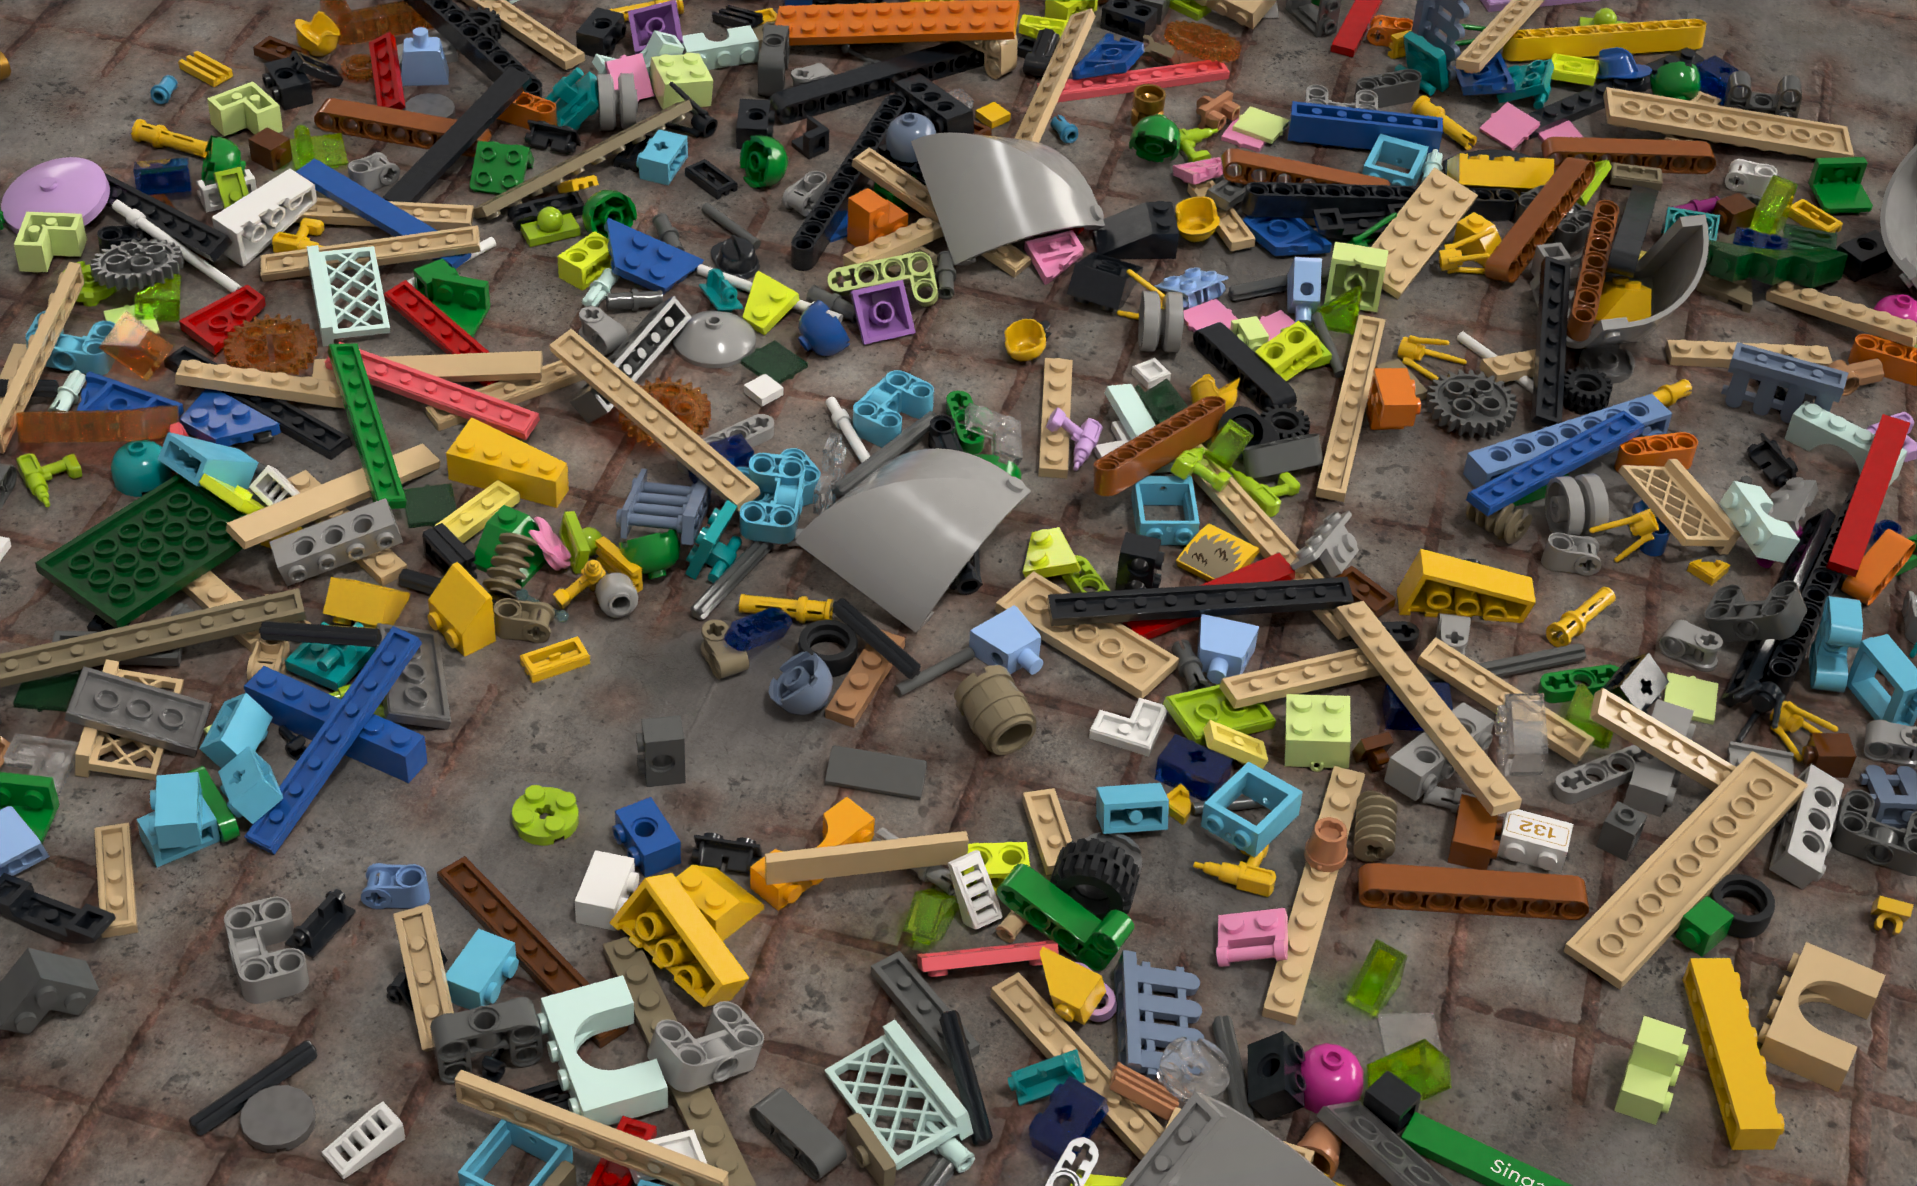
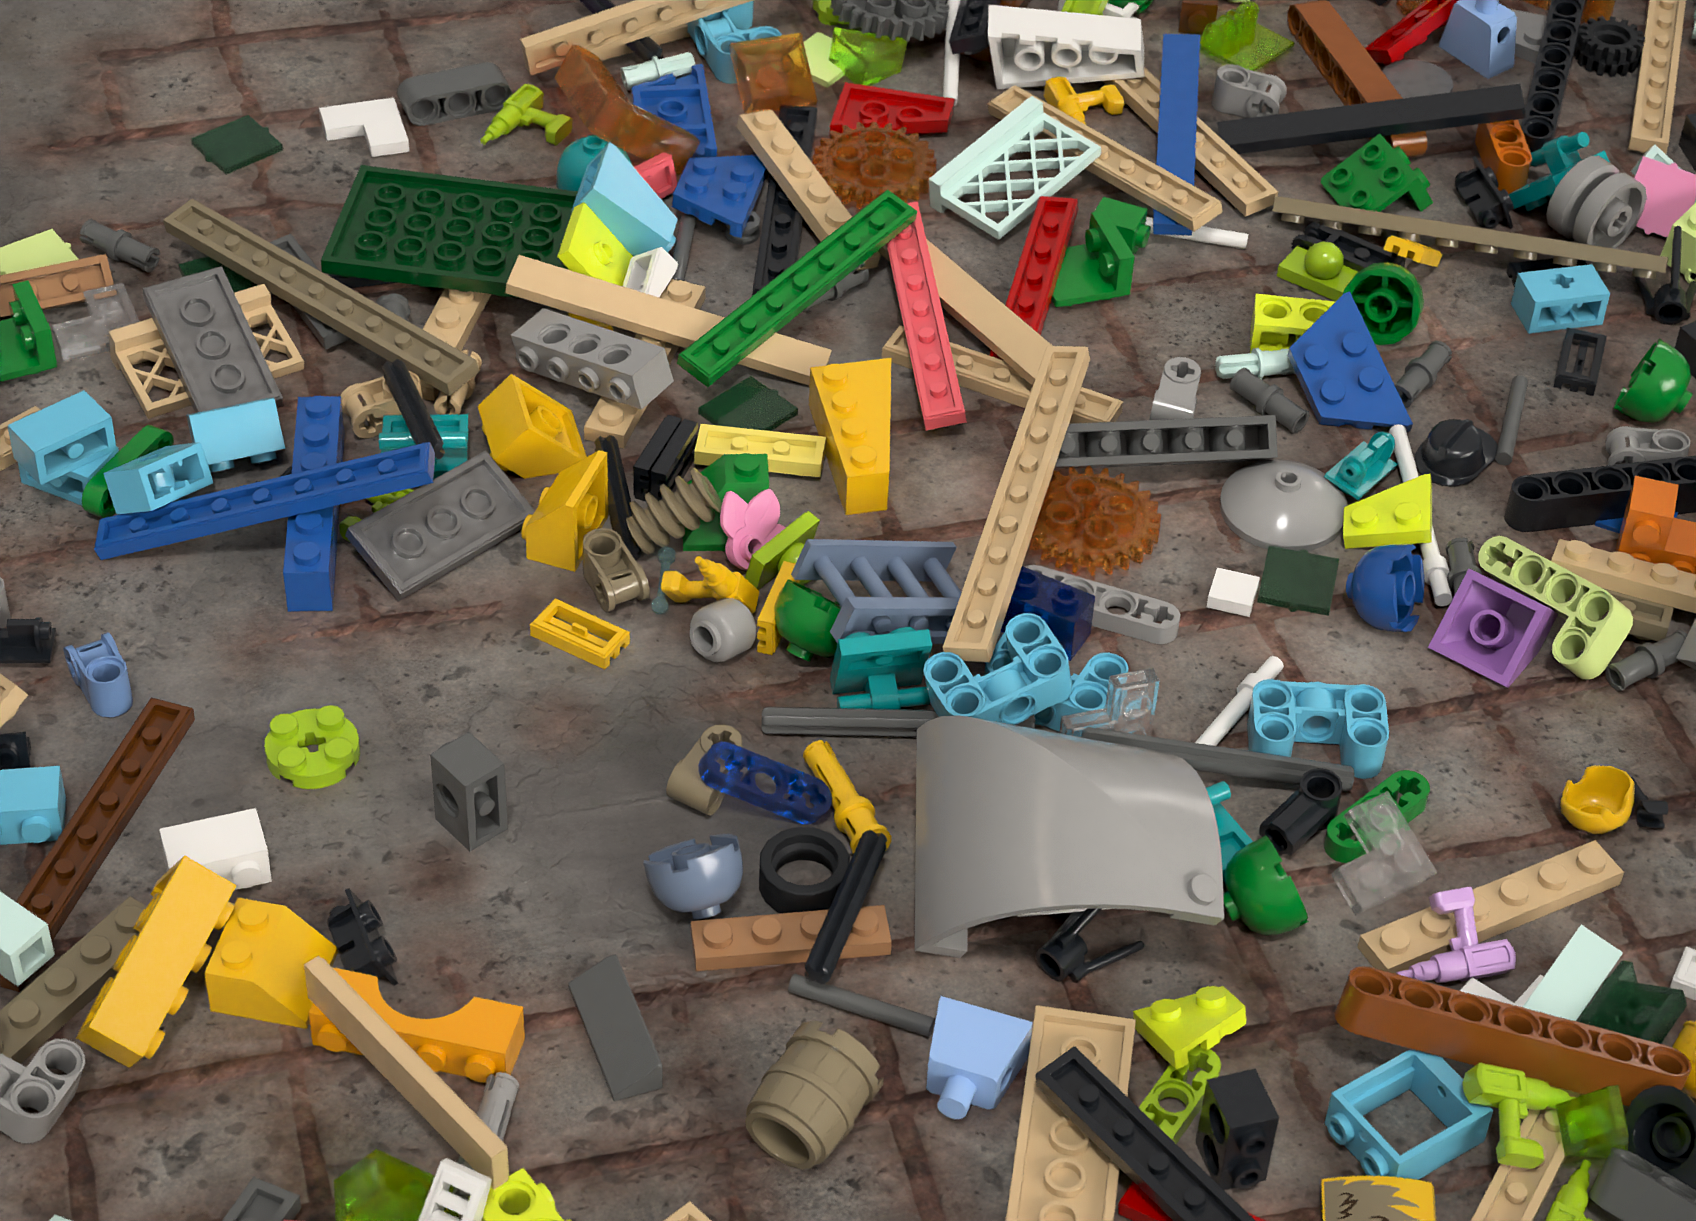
camera: 60 degrees right, 0 degrees up
blue brick [612,797,681,877] -> none

